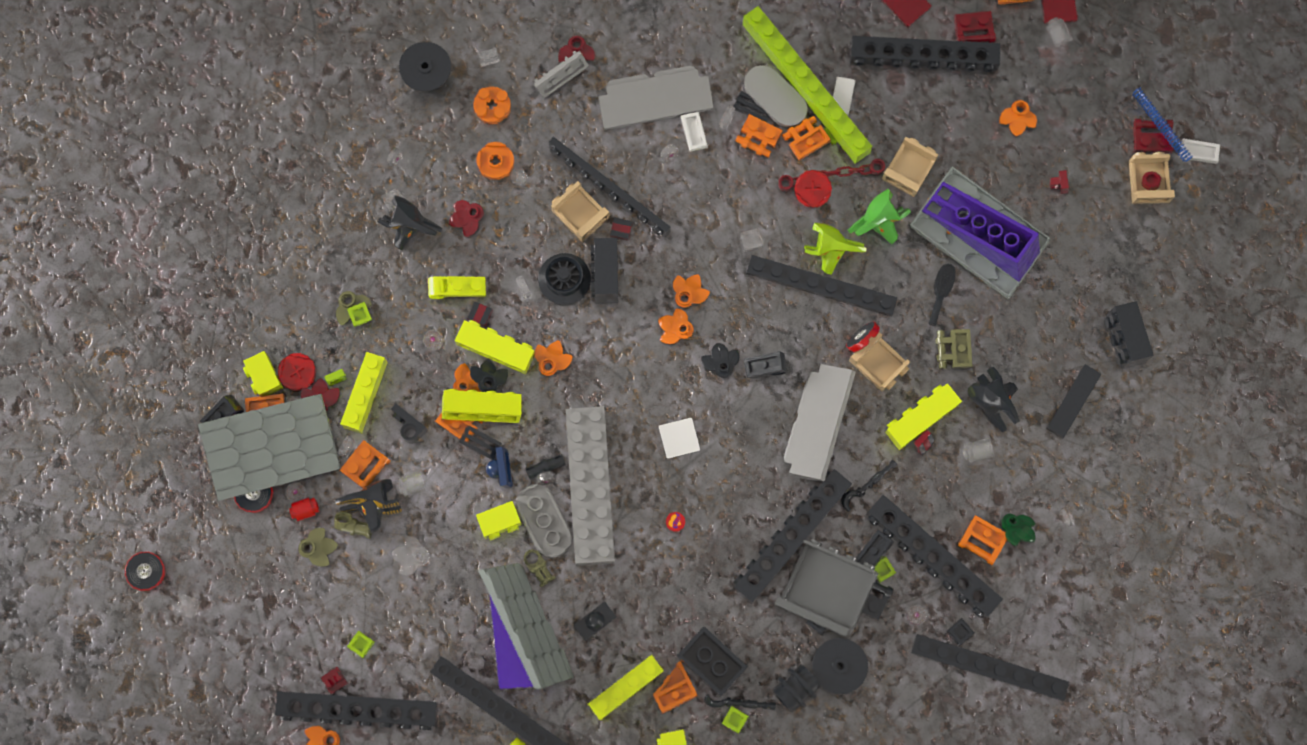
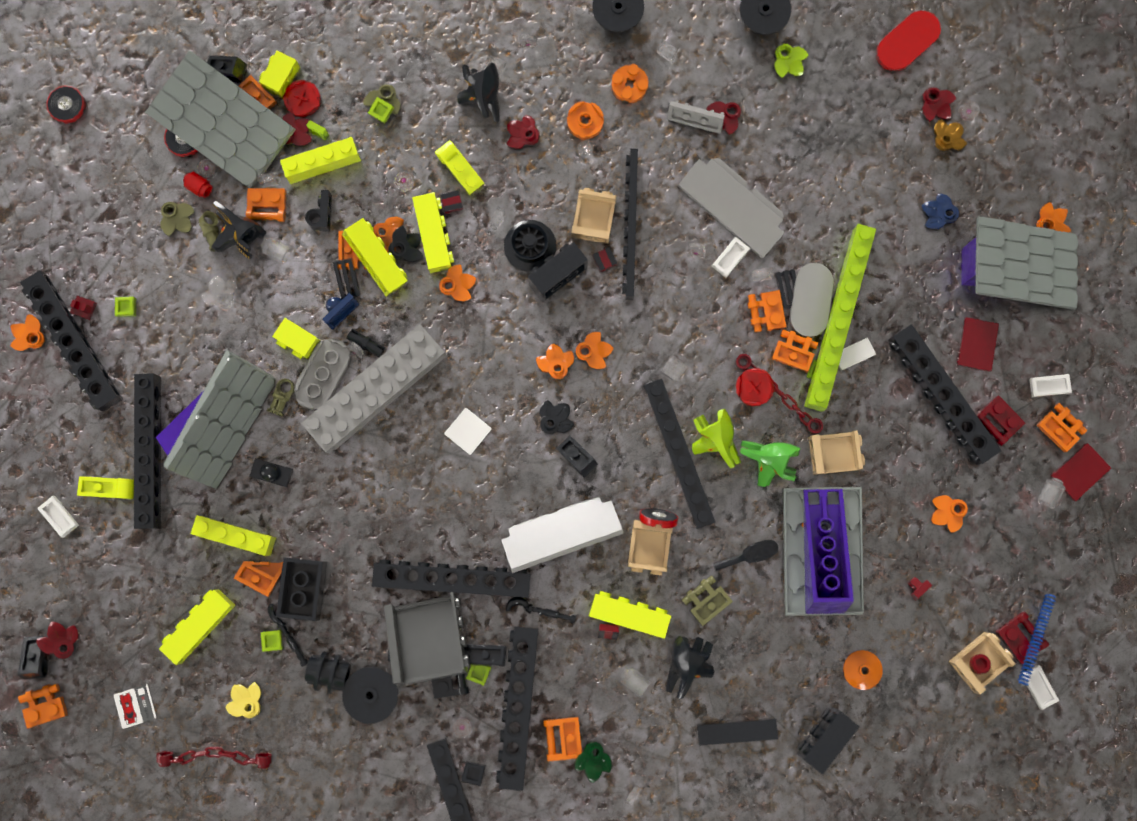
camera: 55 degrees right, 5 degrees up
red tile [666,512,685,532] -> none
none -> orange dish [843,650,883,690]

